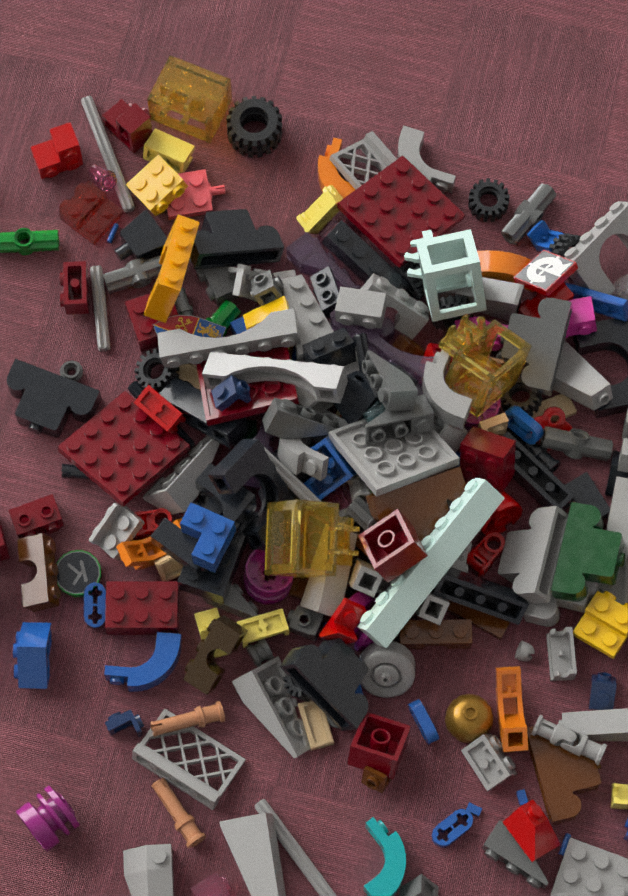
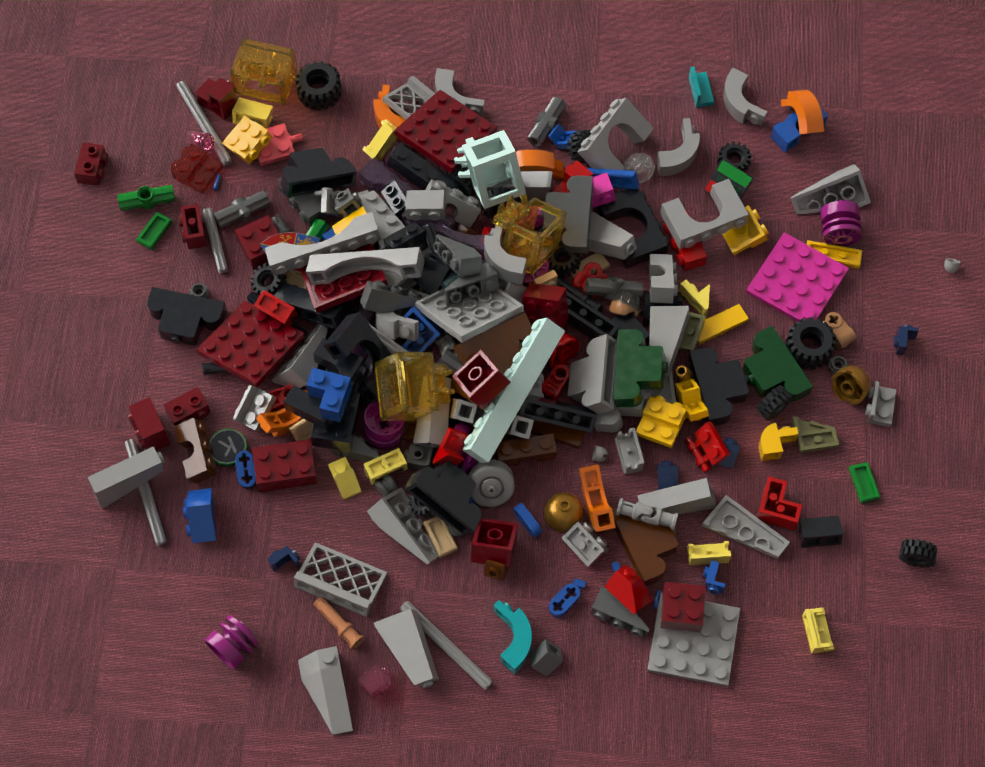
camera: 10 degrees left, 5 degrees down
red brick [30,122,83,179] -> none
blue arch [104,632,182,692] -> none
black torso [114,209,167,261] -> none
light orange arch [144,214,200,323] -> none
nougat pin [150,701,225,737] -> none
dark brown arch [183,615,248,695] -> none
dark blue bracket [211,375,251,411] -> none
black tyre [468,178,510,222] -> none
blue beam [504,406,544,444] -> none
tile [513,250,578,297] -> none
none -> green tile [136,212,173,250]
none -> piece [609,290,644,316]
none -> dark red brick [660,582,705,632]

